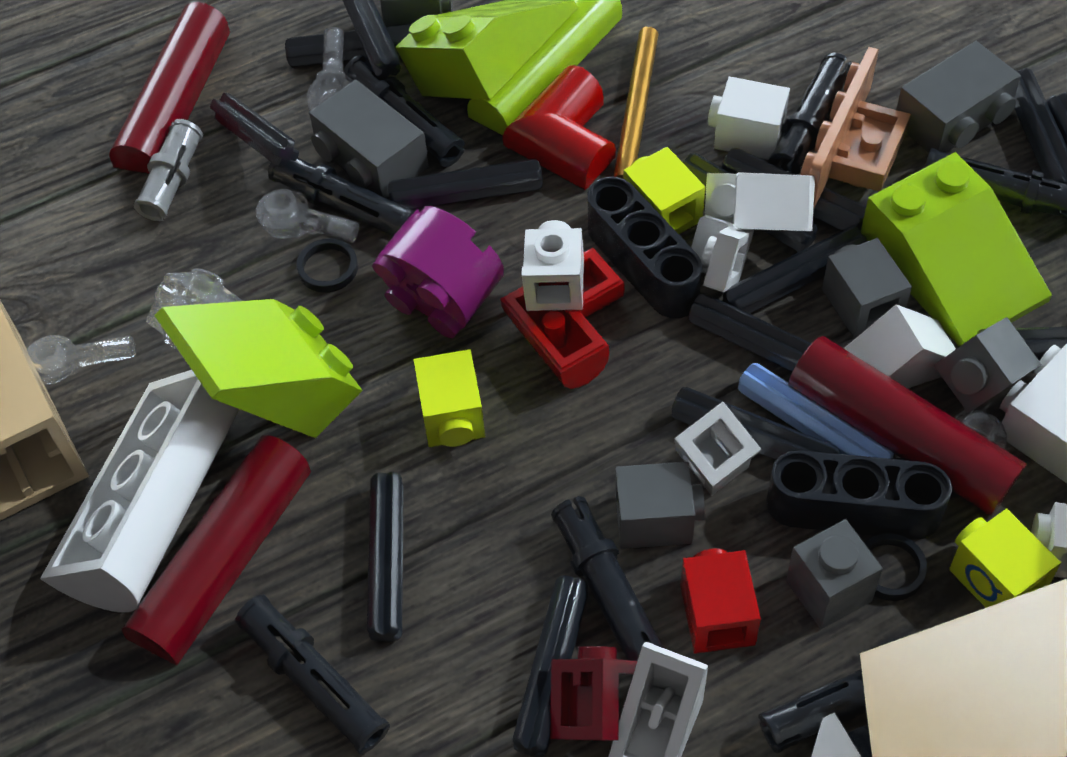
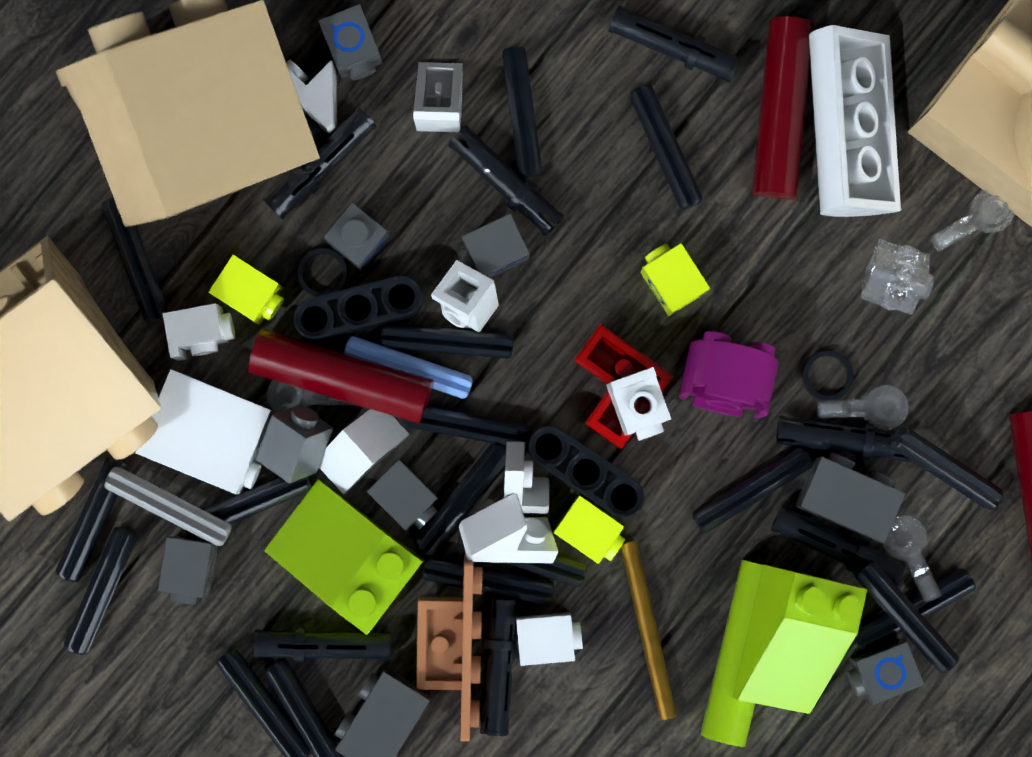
camera: 155 degrees right, 30 degrees up
light grey pin [133,119,203,221] -> none
lime slope [154,299,363,438] -> none
red brick [503,65,616,190] -> none
dark red bracket [550,646,637,740] -> none
red brick [680,548,761,654] -> none

